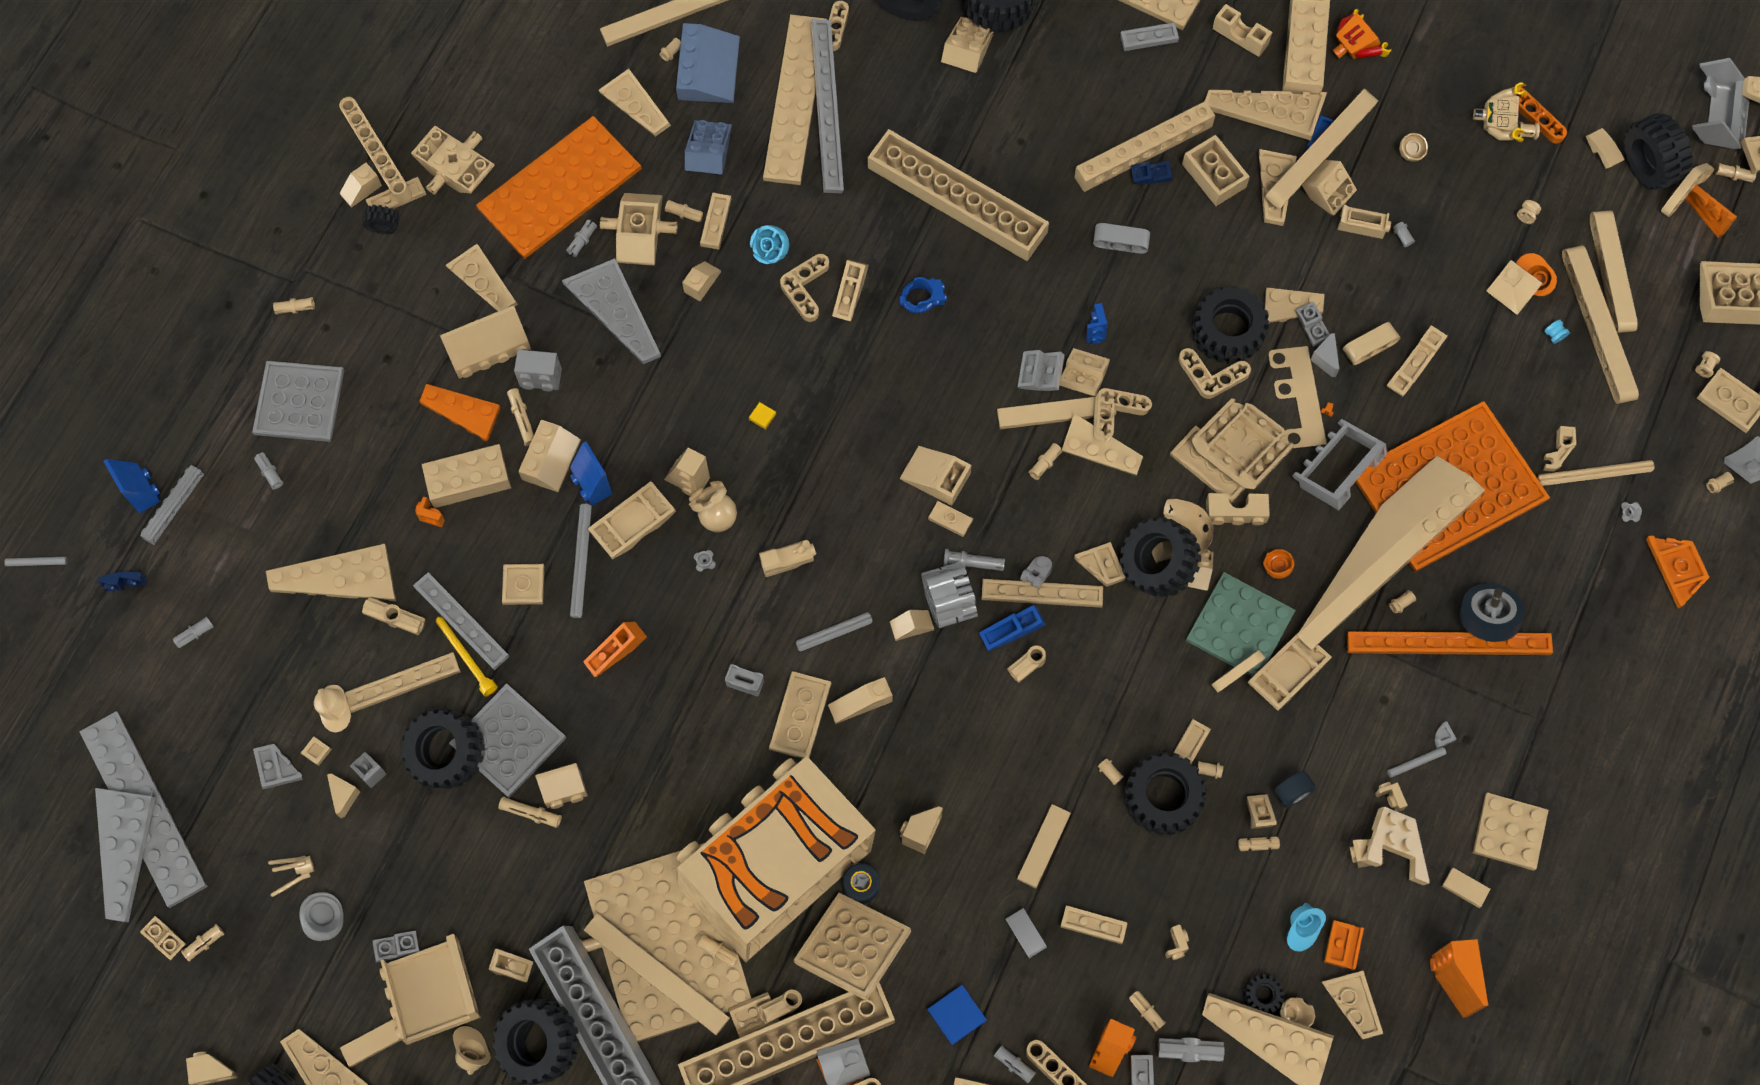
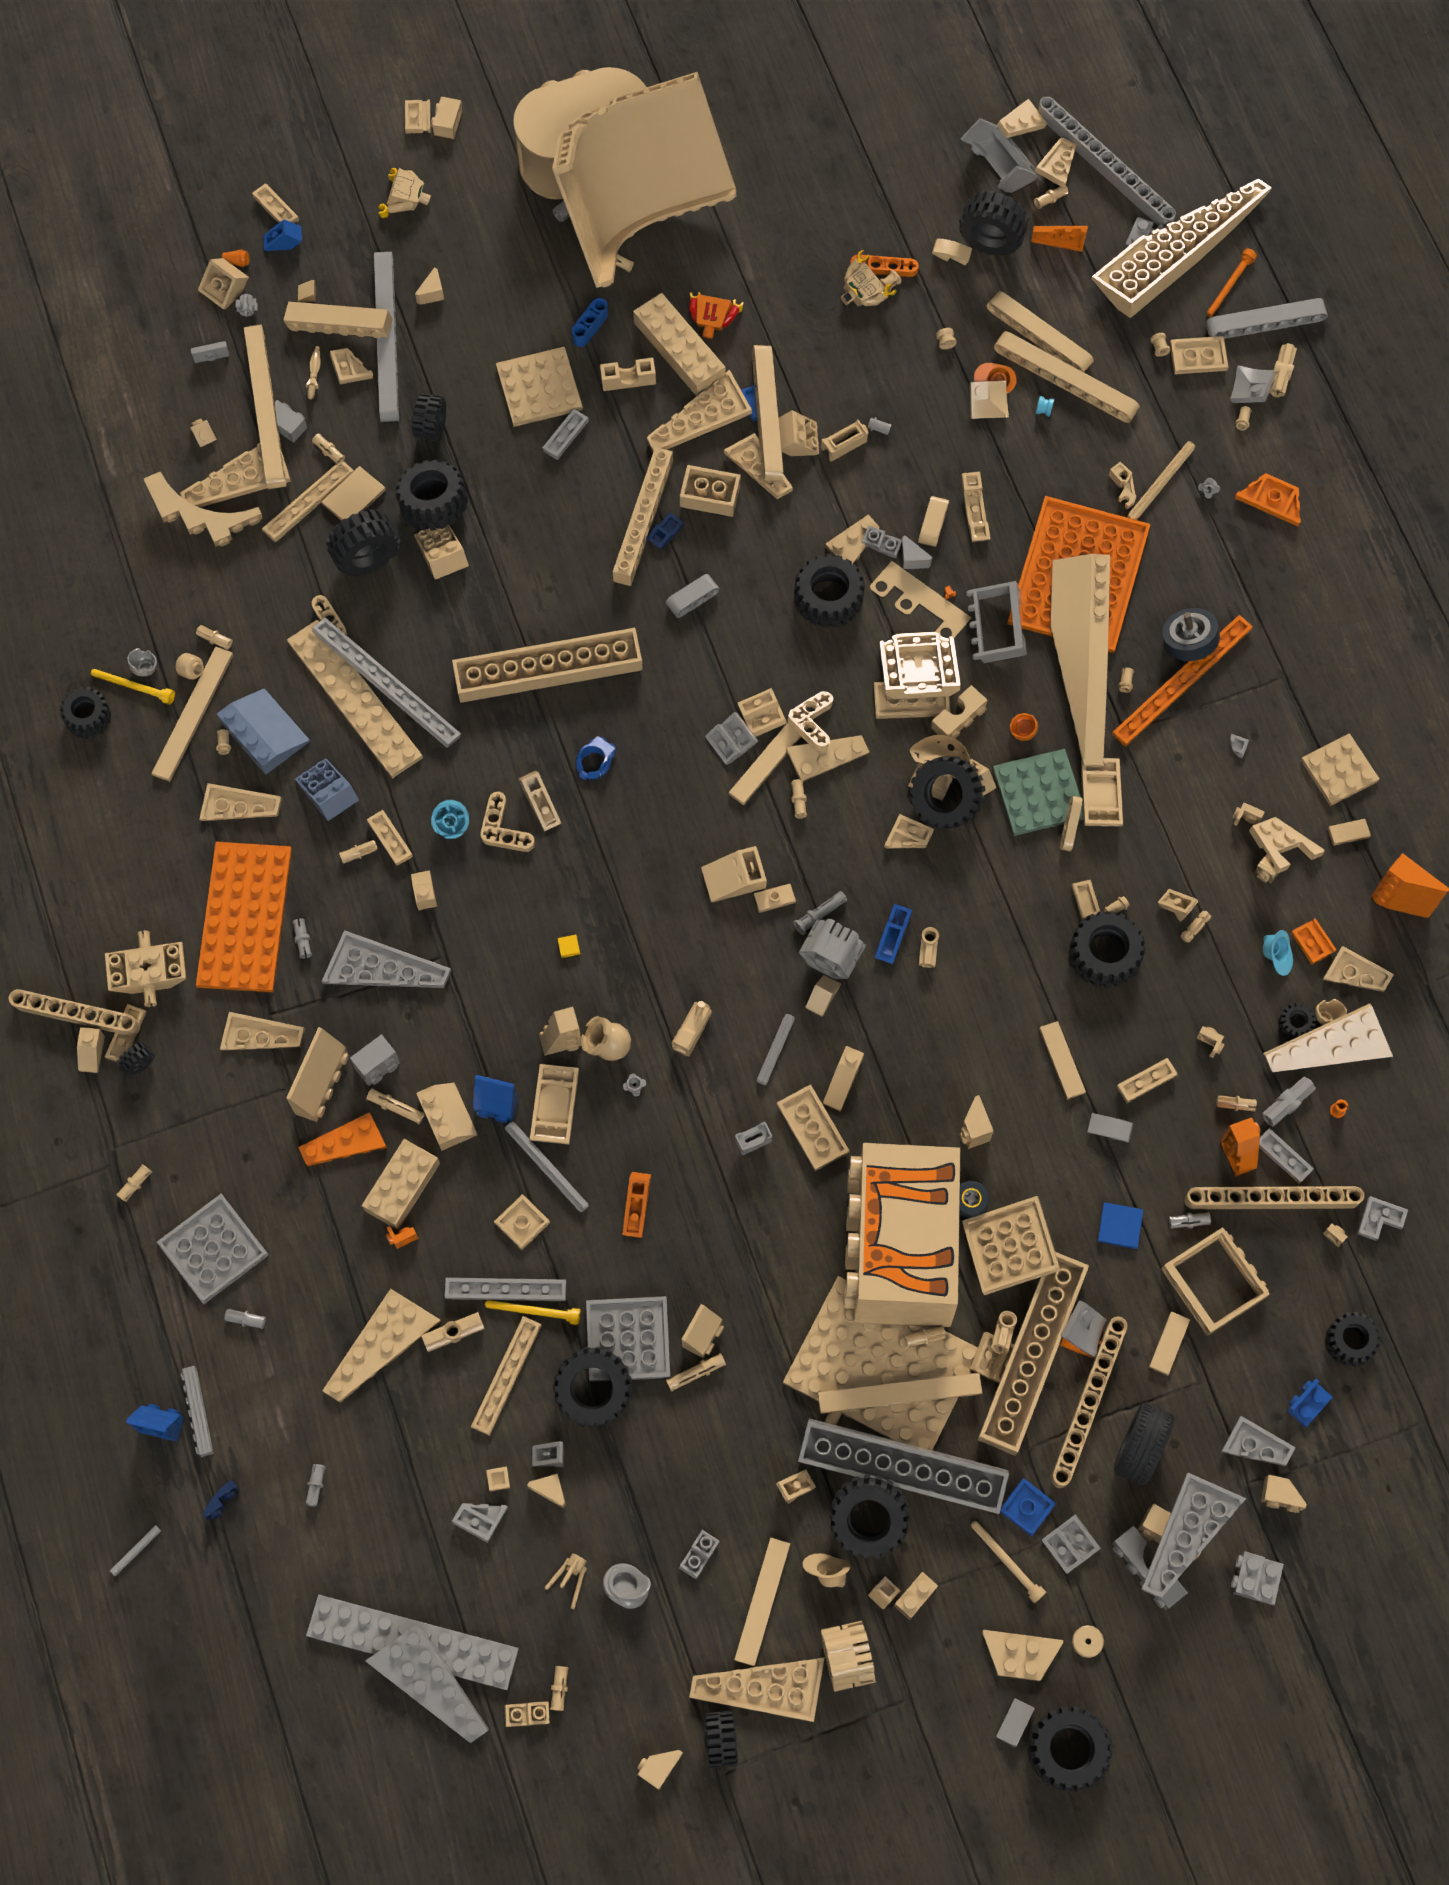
camera: 45 degrees left, 0 degrees up
tan piece [314,685,351,732] -> none
tan panel [379,934,481,1045] -> none
tan slope [600,193,678,265] -> none
tan tile [981,579,1103,608] -> none
light grey plate [1020,556,1052,589] -> none
blue bracket [1086,303,1107,344] -> none
tan pin [1098,758,1124,785] -> none
tan beam [1179,348,1251,399] -> none
black wheel [1275,771,1316,807] -> none
light grey bar [1387,747,1446,778] -> none
tan hair [1399,133,1428,162] -> none
tan beam [1661,163,1714,217] -> none

